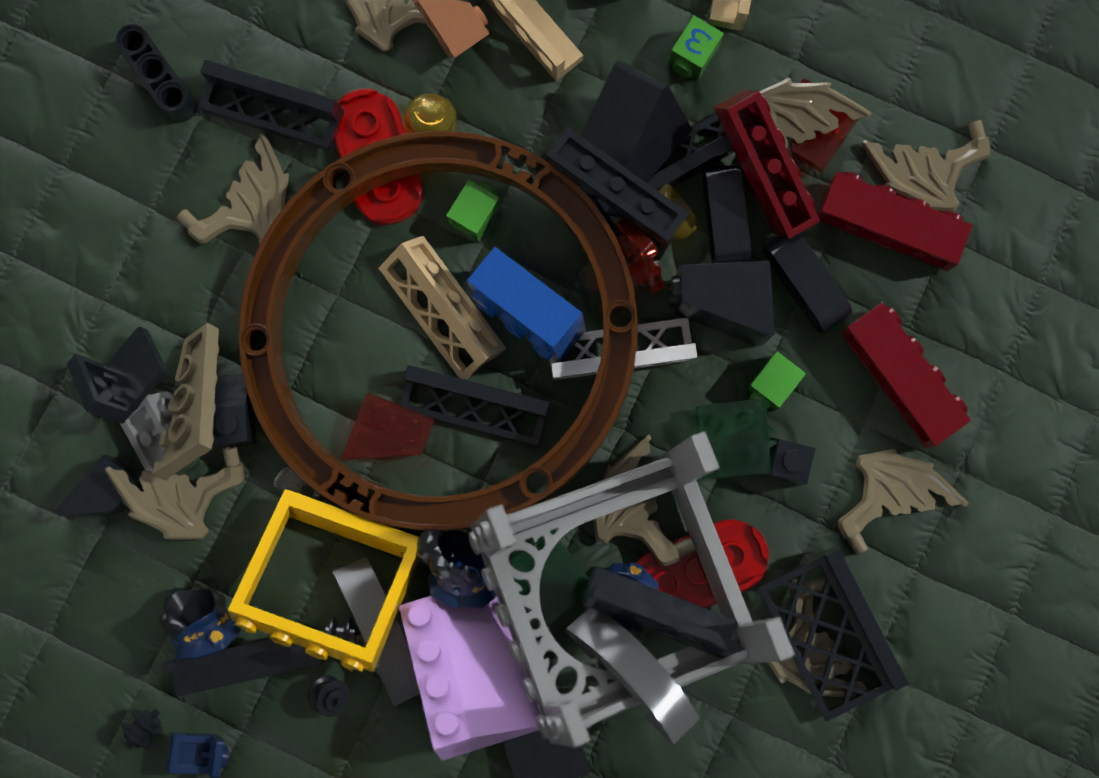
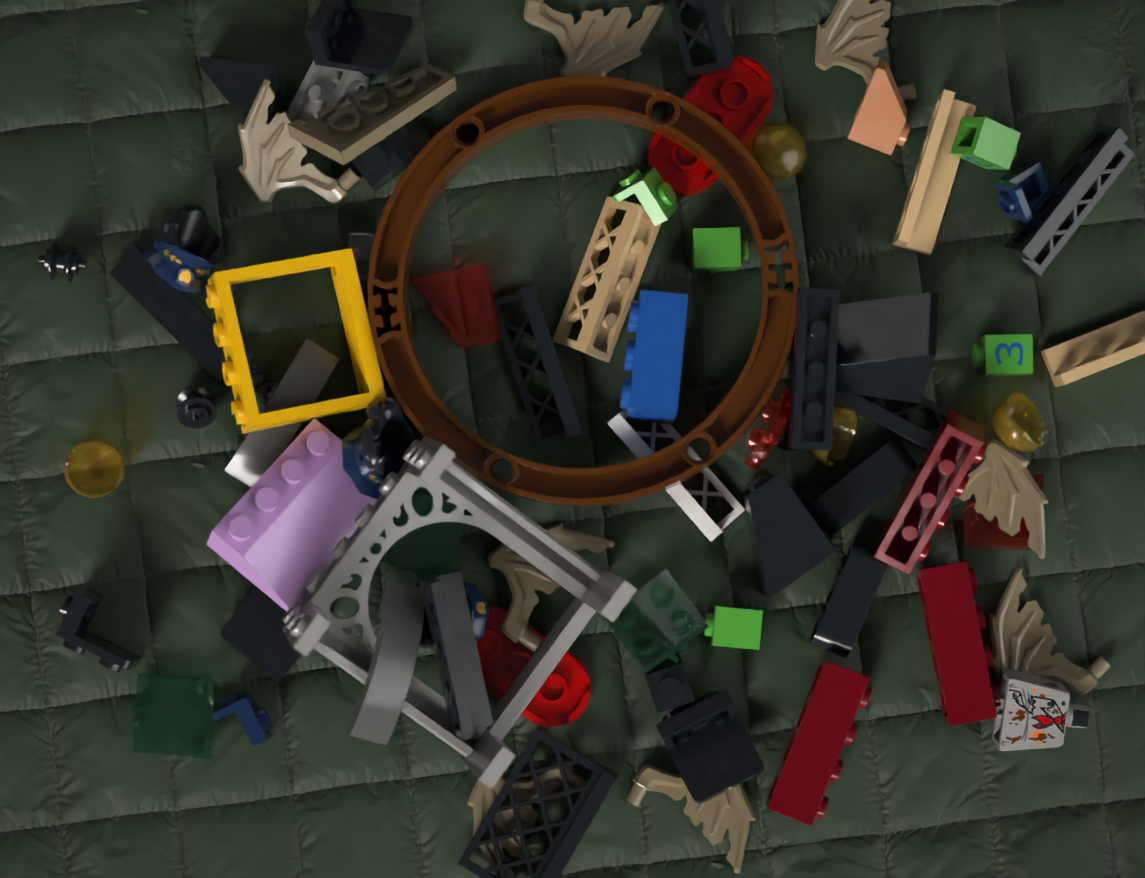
camera: 55 degrees right, 5 degrees up
dark blue bracket [166,732,228,778] -> none
none -> bright green bracket [613,167,679,226]
none -> black bracket [656,689,764,804]
none -> light grey torso [992,668,1089,751]
none -> clear yellow hair [993,391,1048,453]

